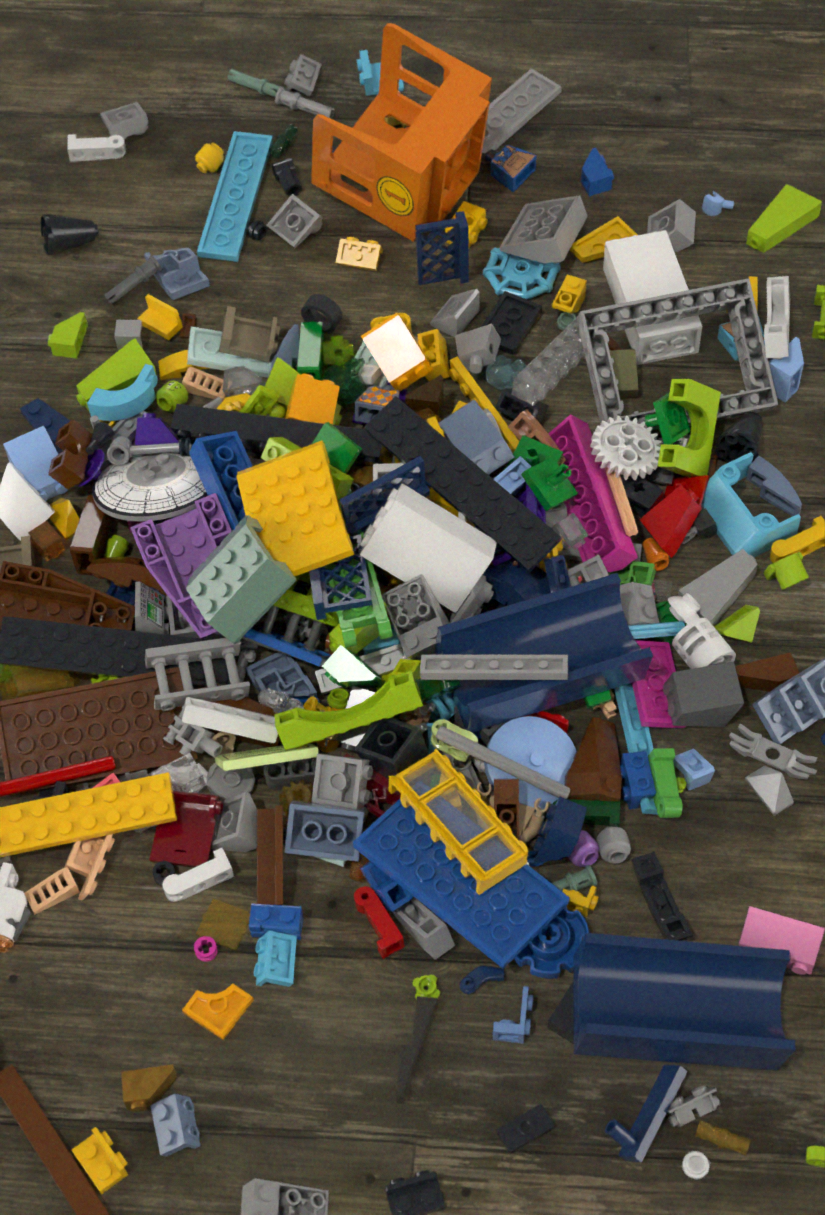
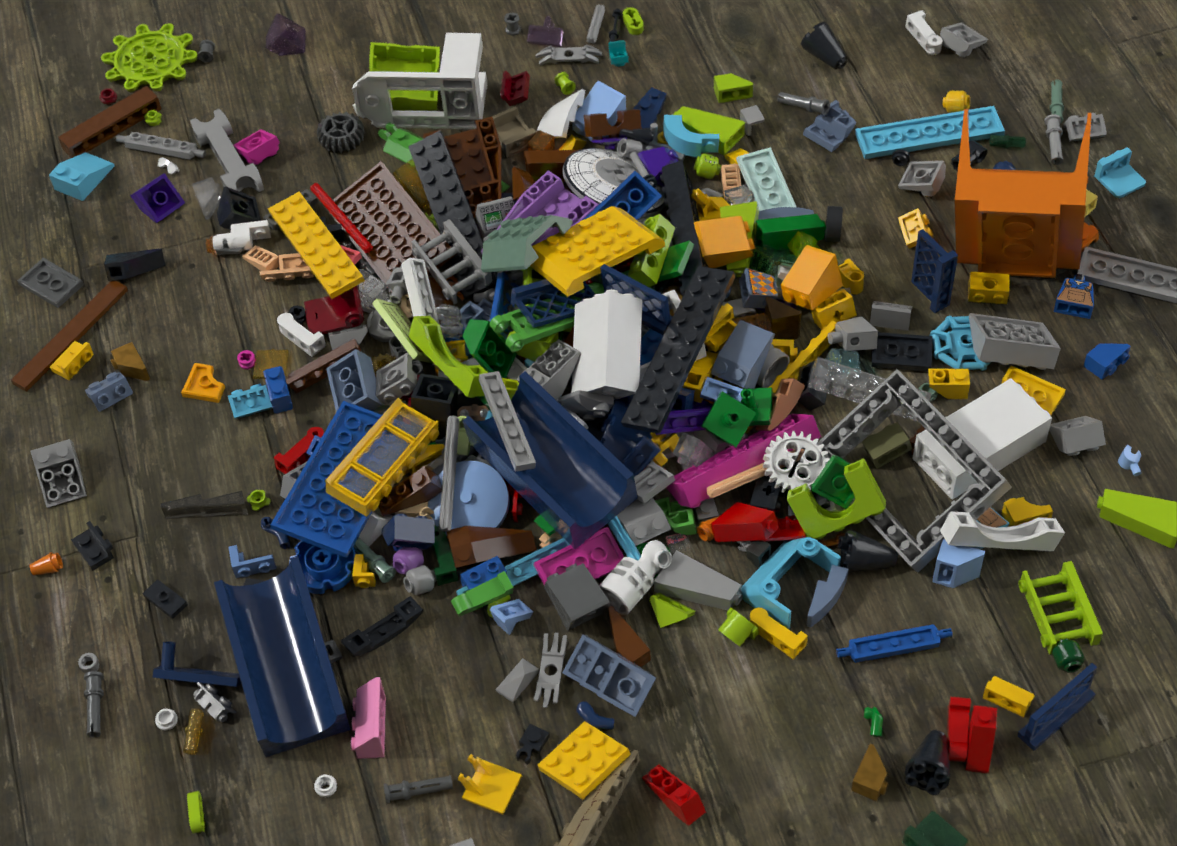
camera: 70 degrees right, 5 degrees down
yellow panel [137,294,183,340] -> none
reddish brown piece [180,313,197,339] -> none
dark tan panel [219,306,280,362] -> none
lime plate [240,385,286,418] -> none

